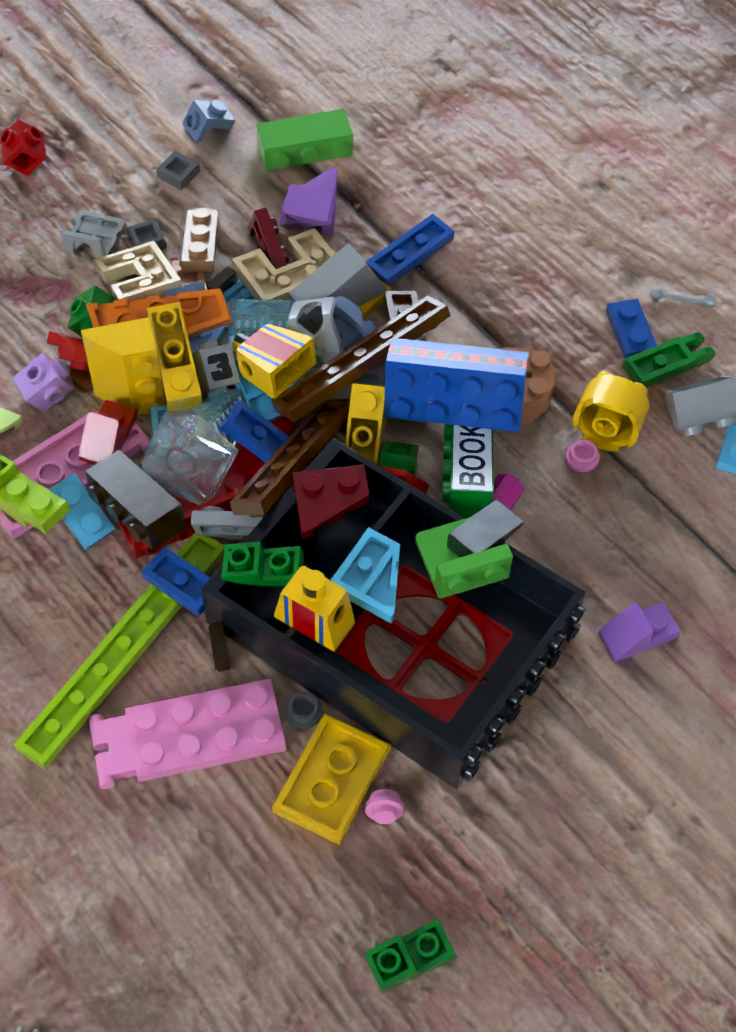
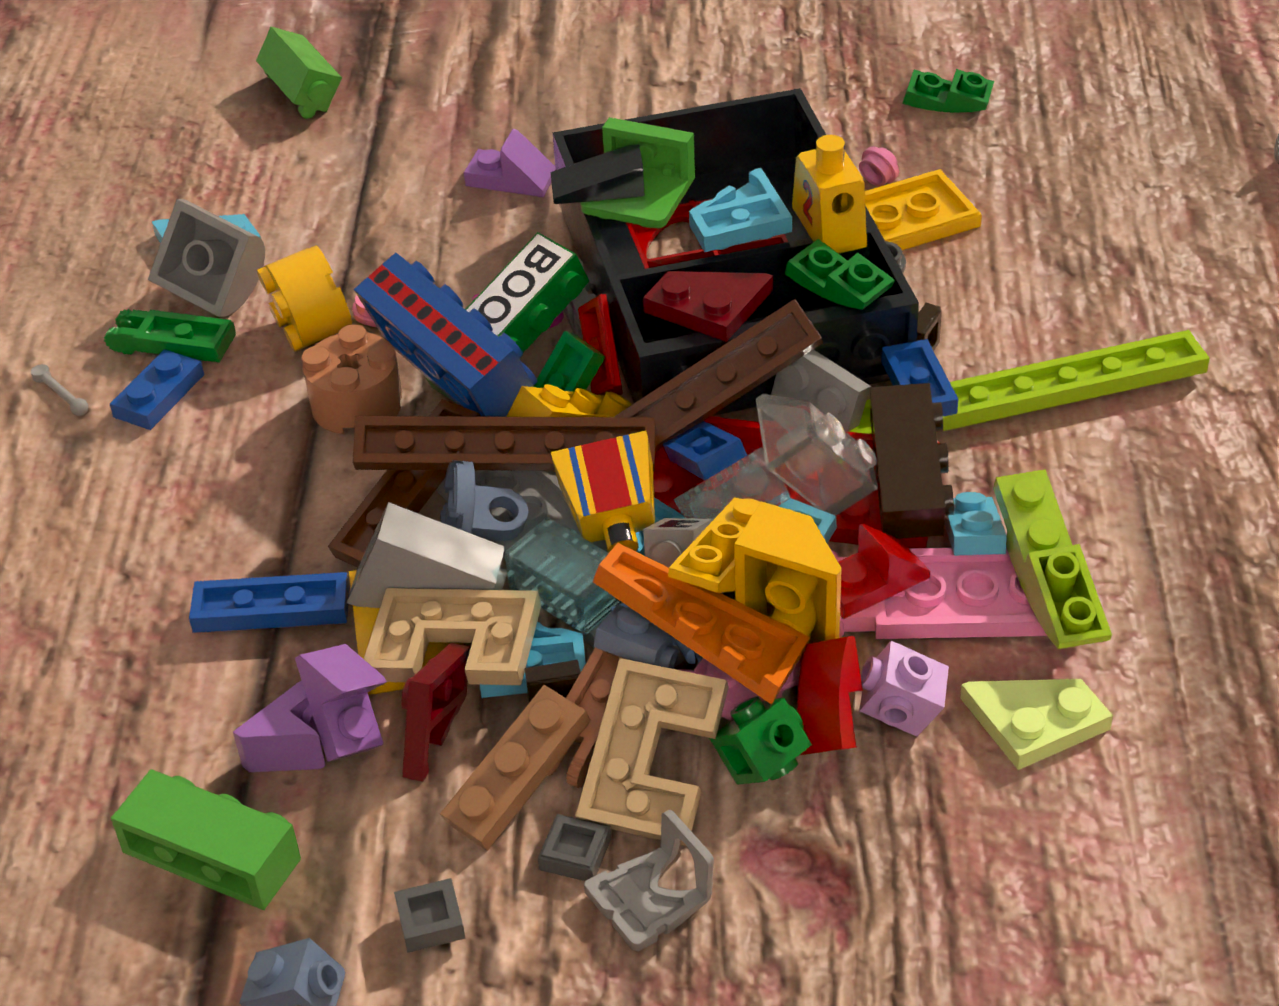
camera: 135 degrees left, 15 degrees down
bright pink hinge [88,678,286,789] -> none
light grey piece [288,296,345,369] -> none

